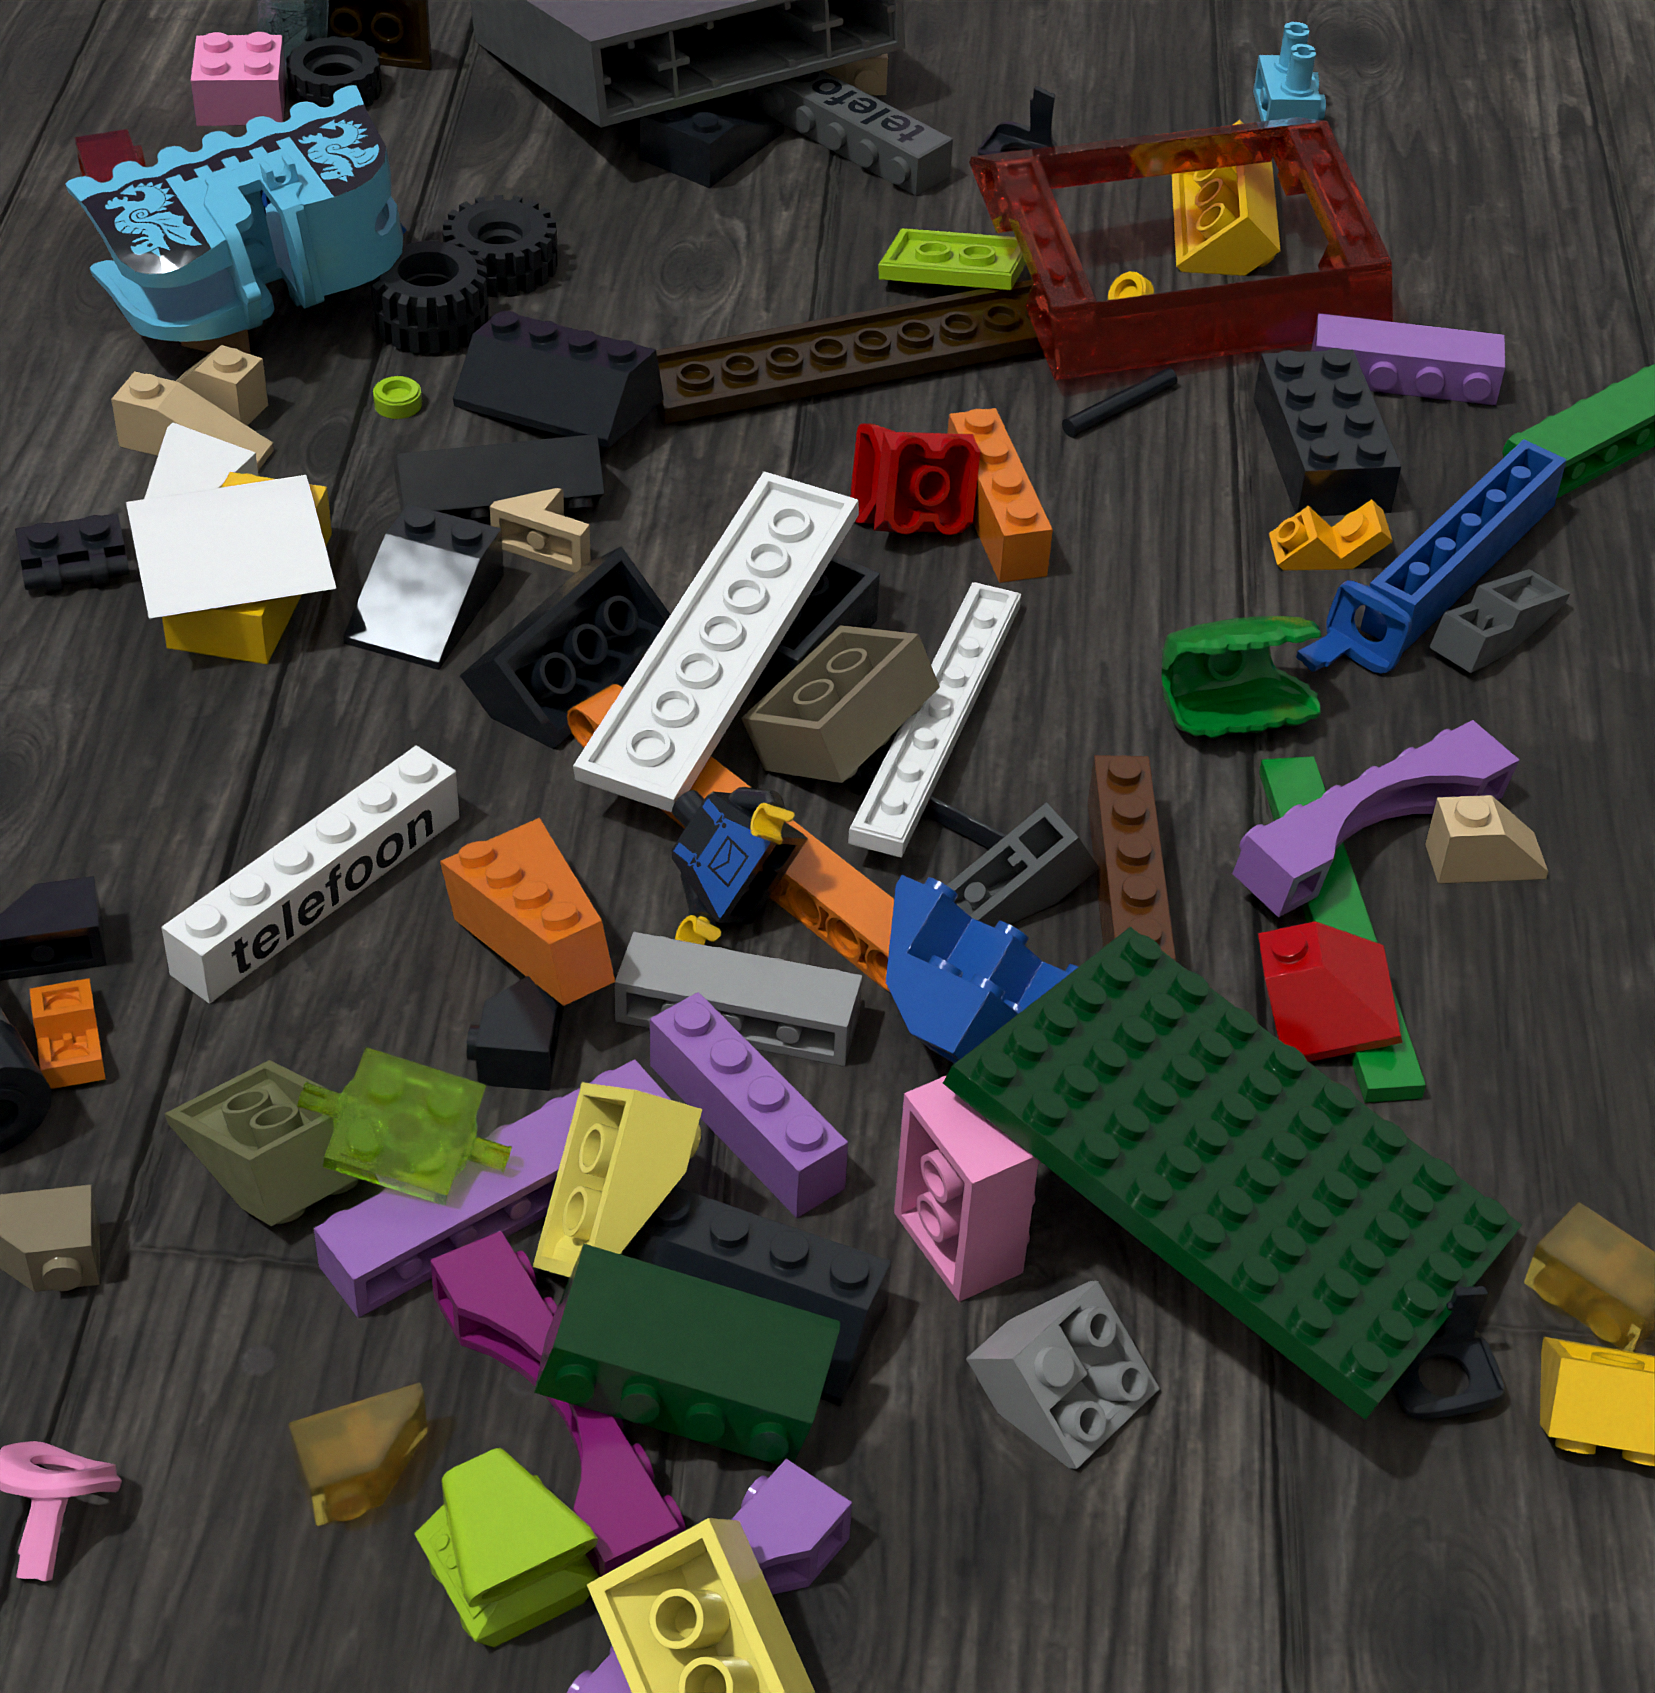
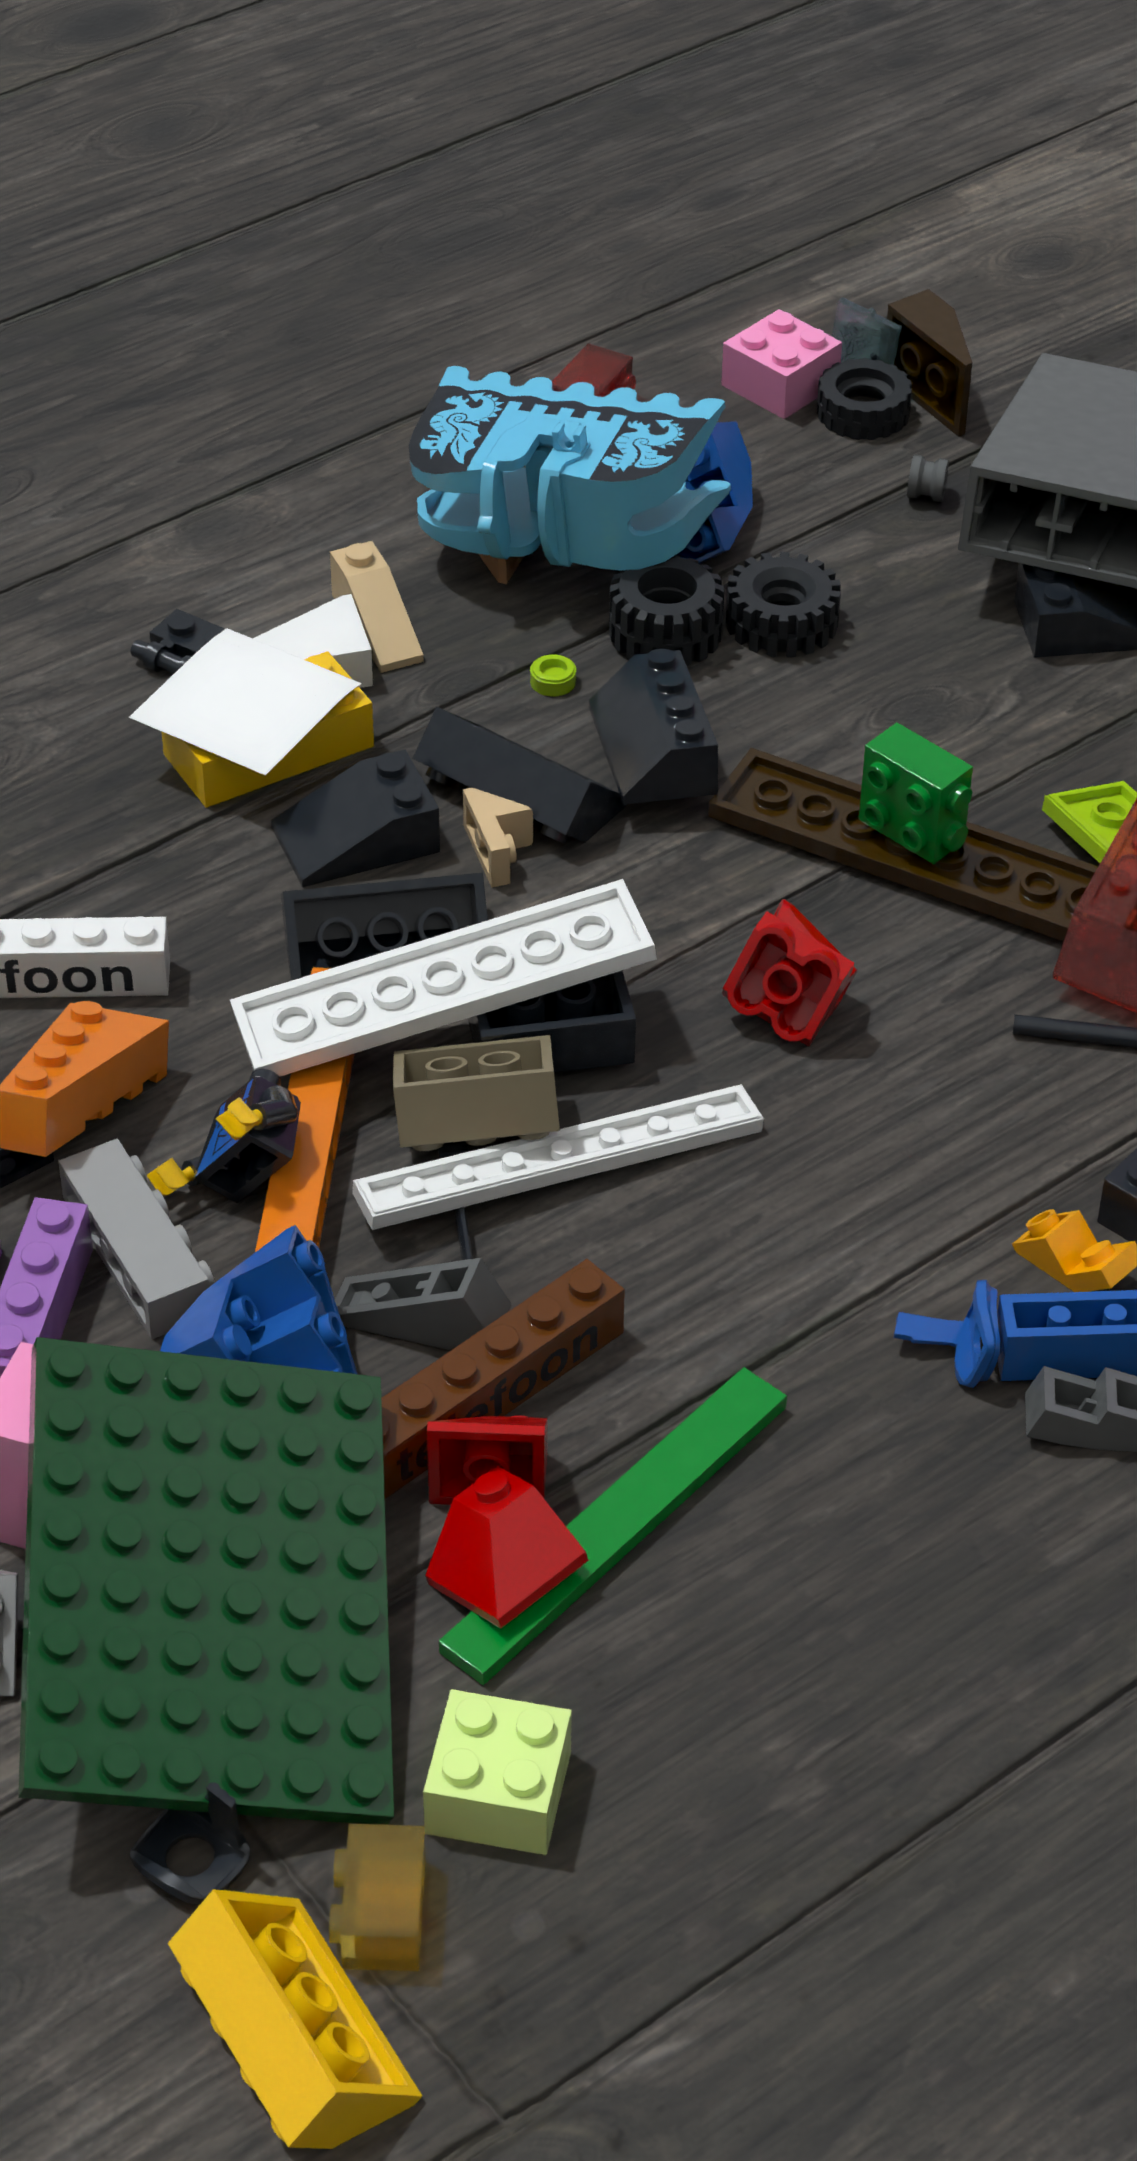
camera: 50 degrees right, 0 degrees up
tan slope [176,345,268,426] -> none
orange brick [948,408,1053,583] -> none
green animal [1161,616,1321,738] -> none
medium lavender arch [1232,720,1519,917] -> none
tan slope [1425,795,1548,884] -> none
none -> yellowish green brick [423,1689,572,1855]
none -> red slope [427,1415,548,1505]
none -> green brick [859,722,973,864]
none -> dark grey wheel [907,454,949,503]

